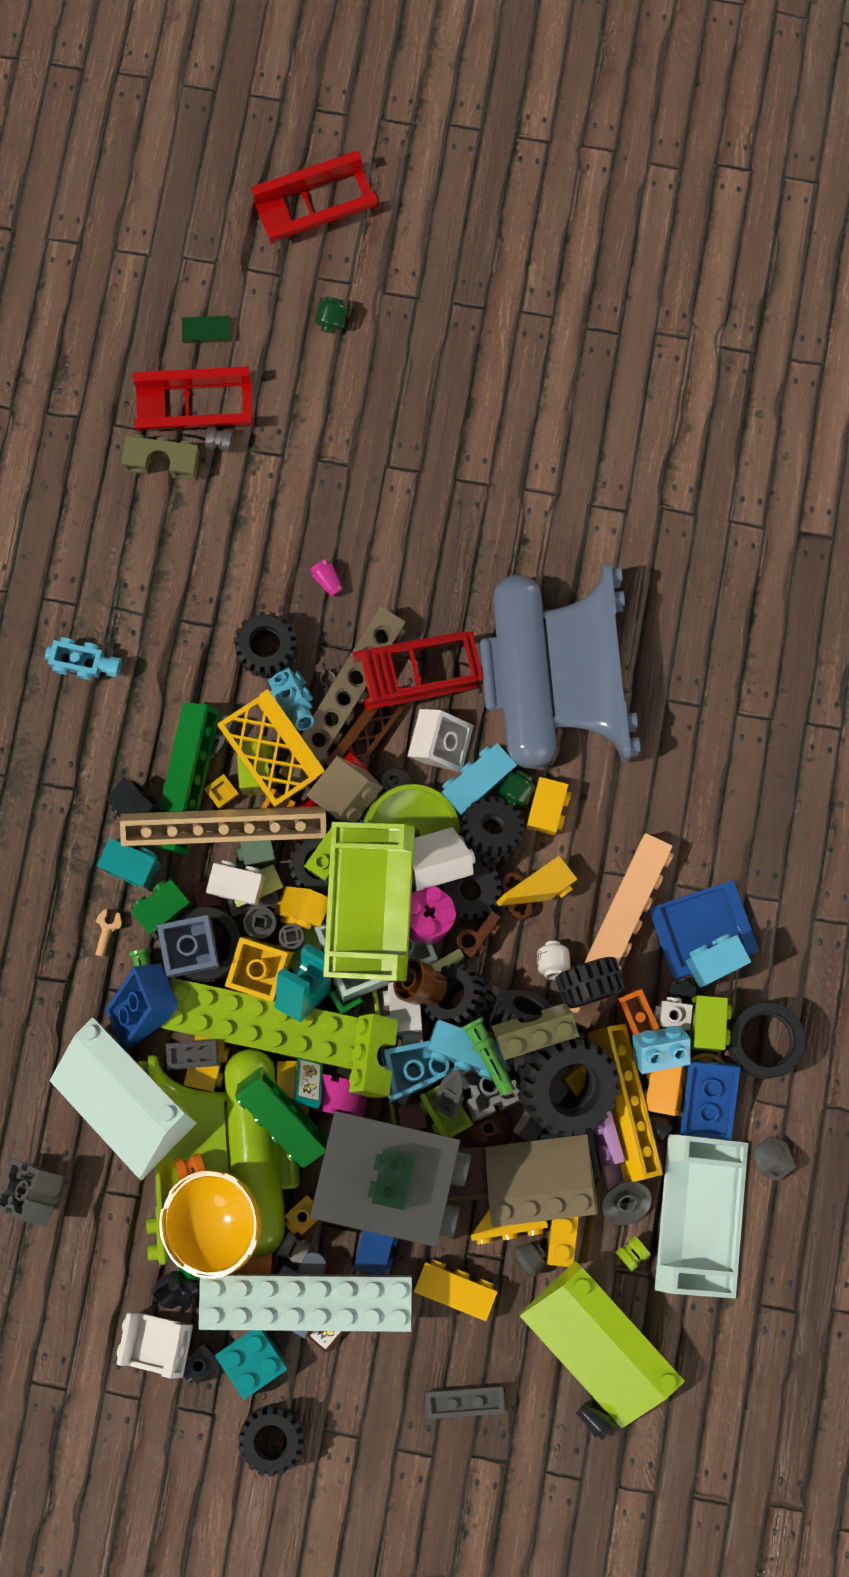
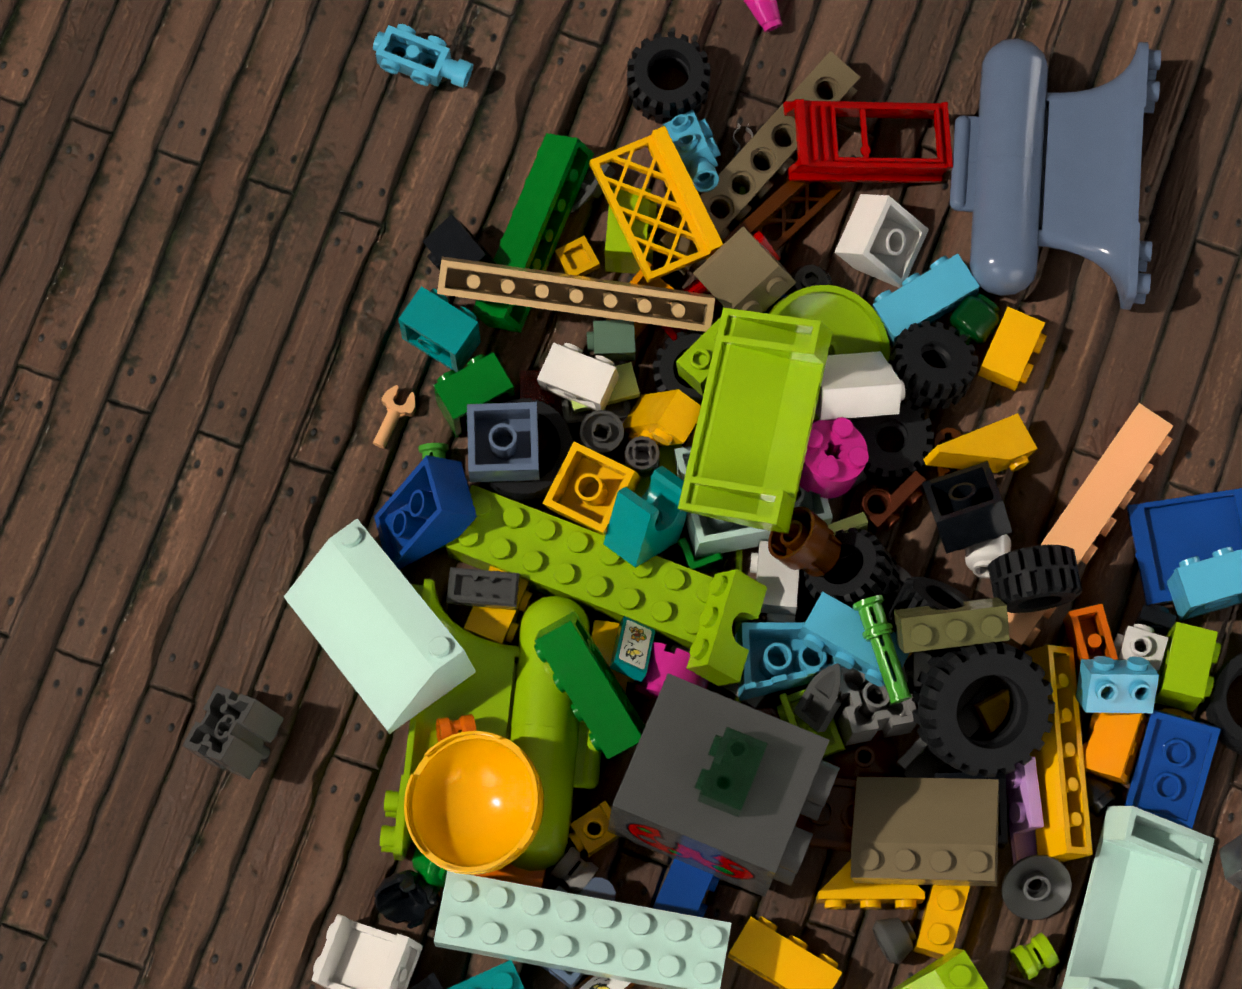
camera: 10 degrees right, 5 degrees down
none -> black brick [922,461,1012,554]

